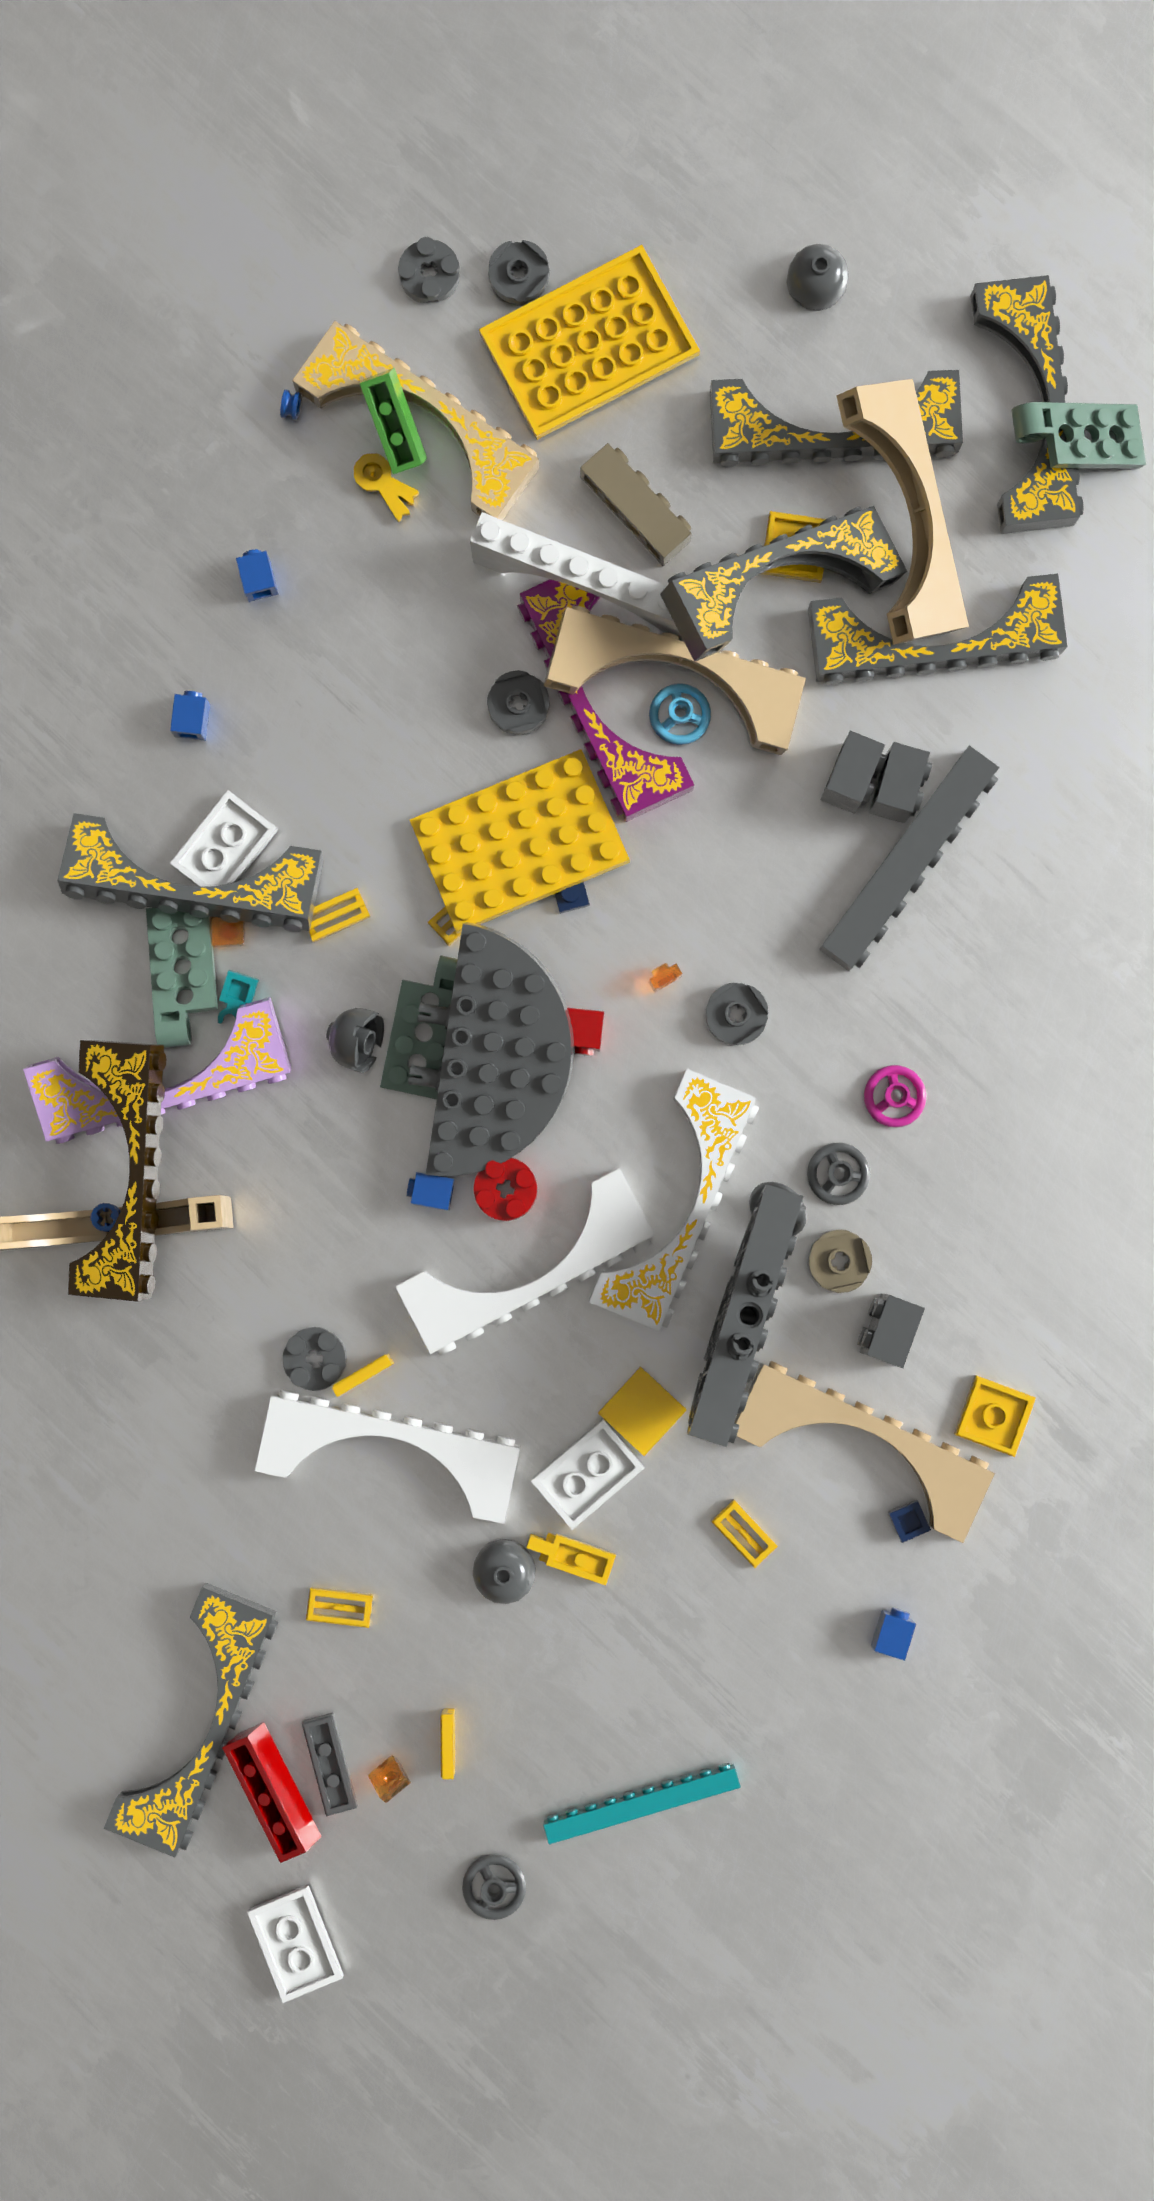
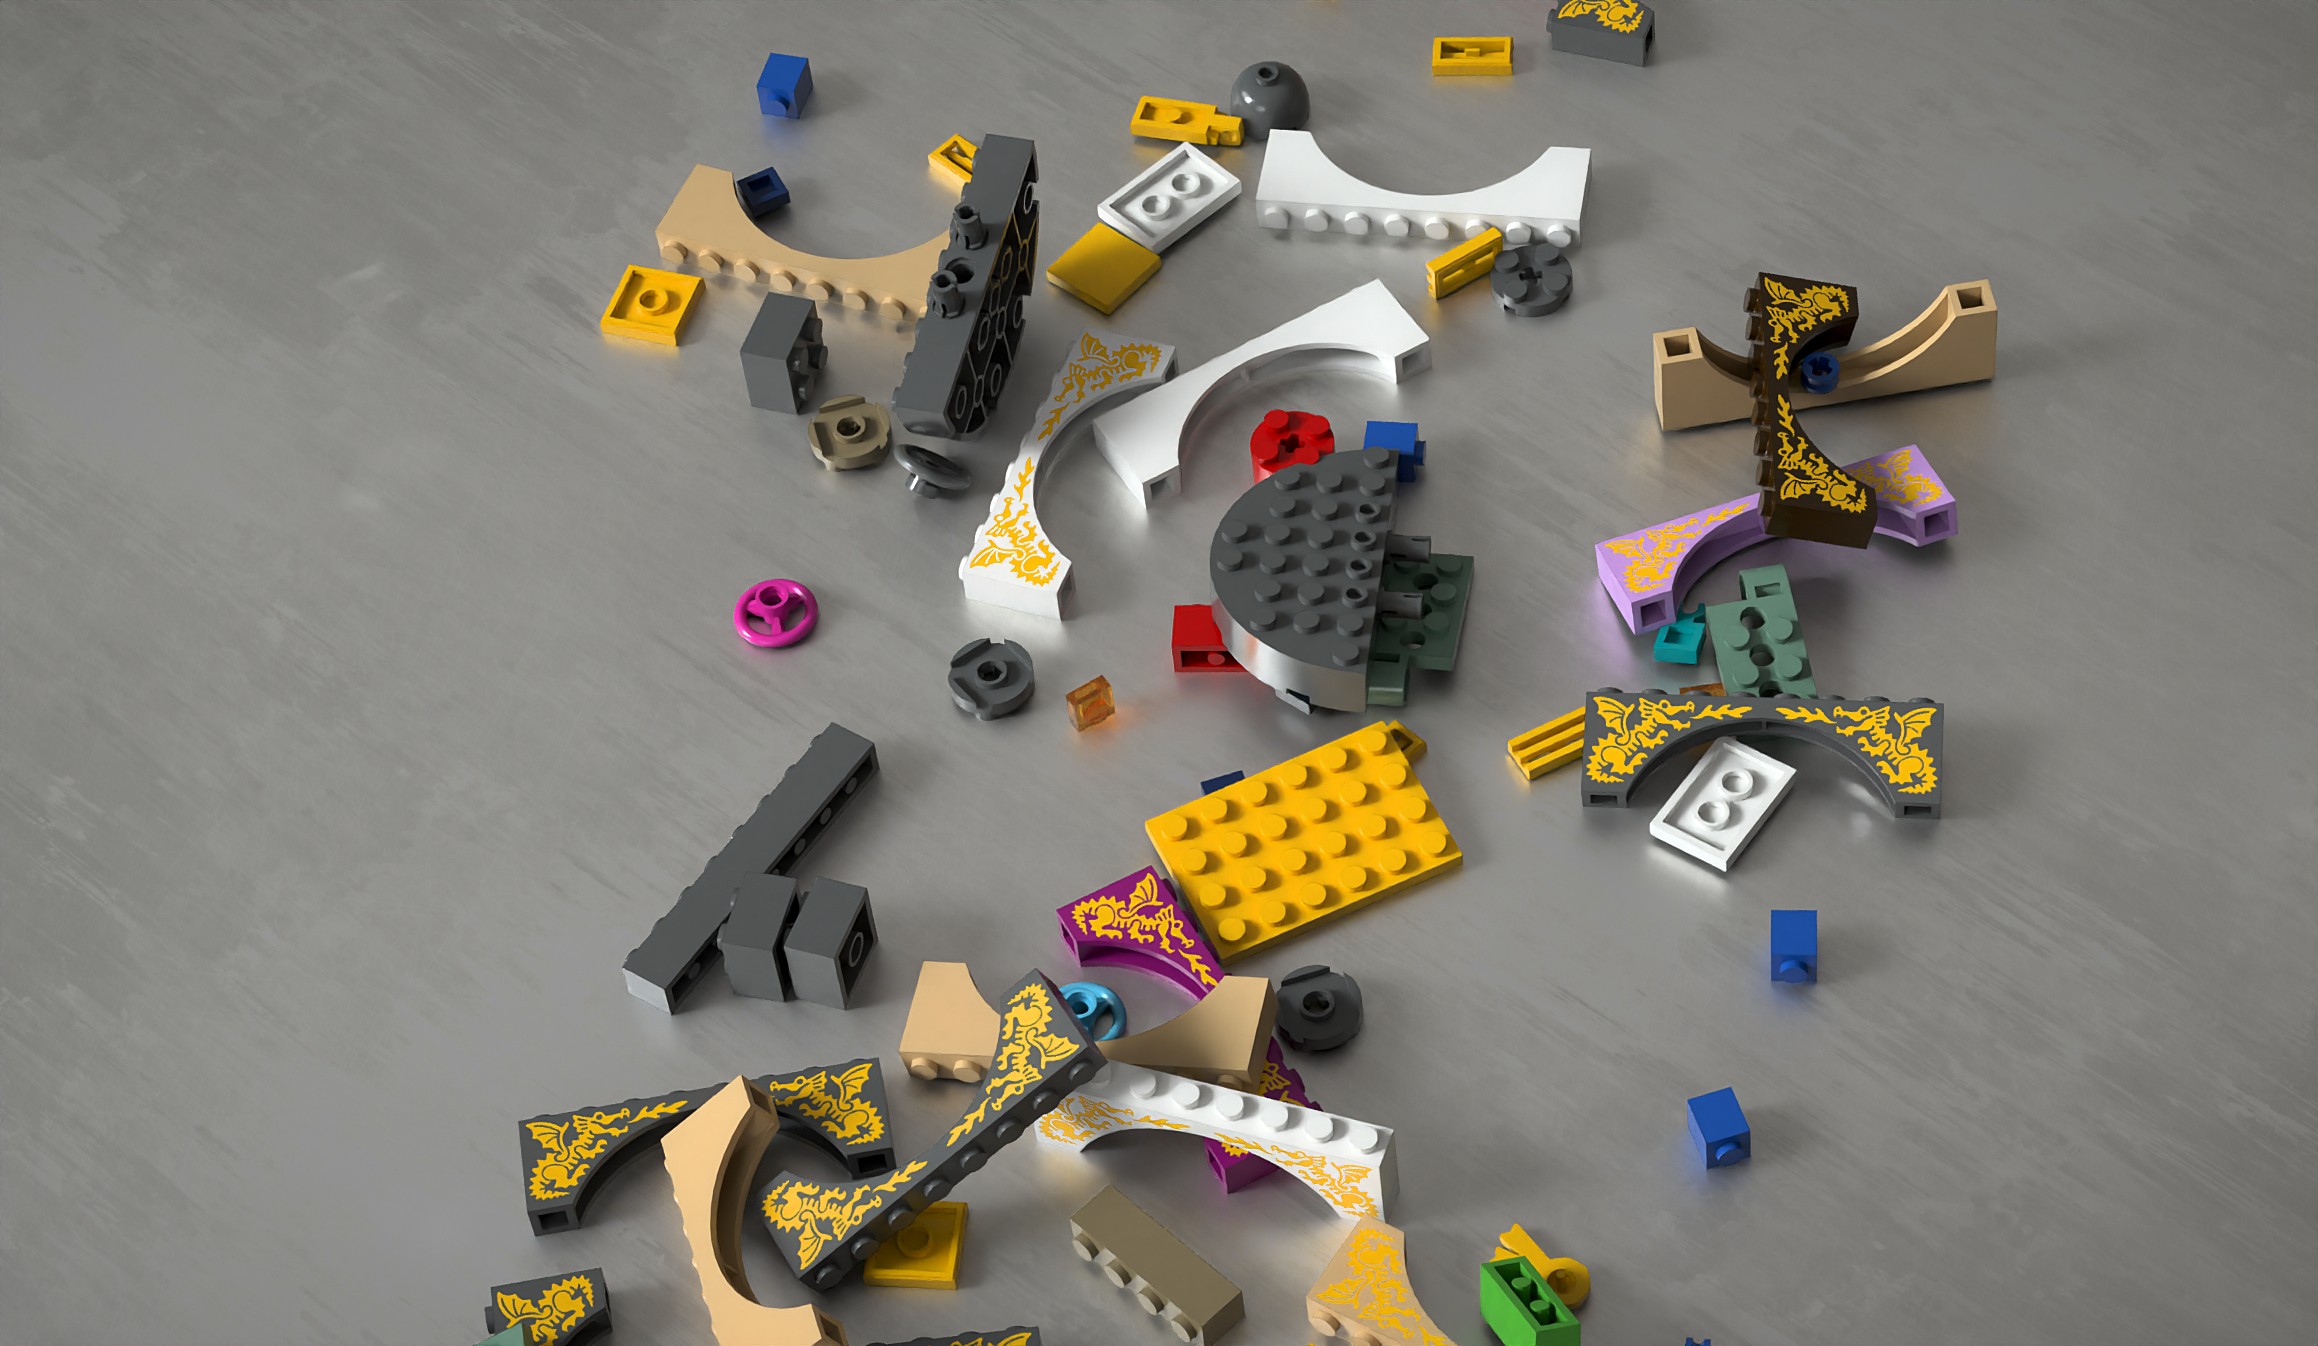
camera: 175 degrees left, 35 degrees down
dark grey cylinder [326,1008,384,1073] -> none
dark grey piece [807,1143,870,1205] -> none

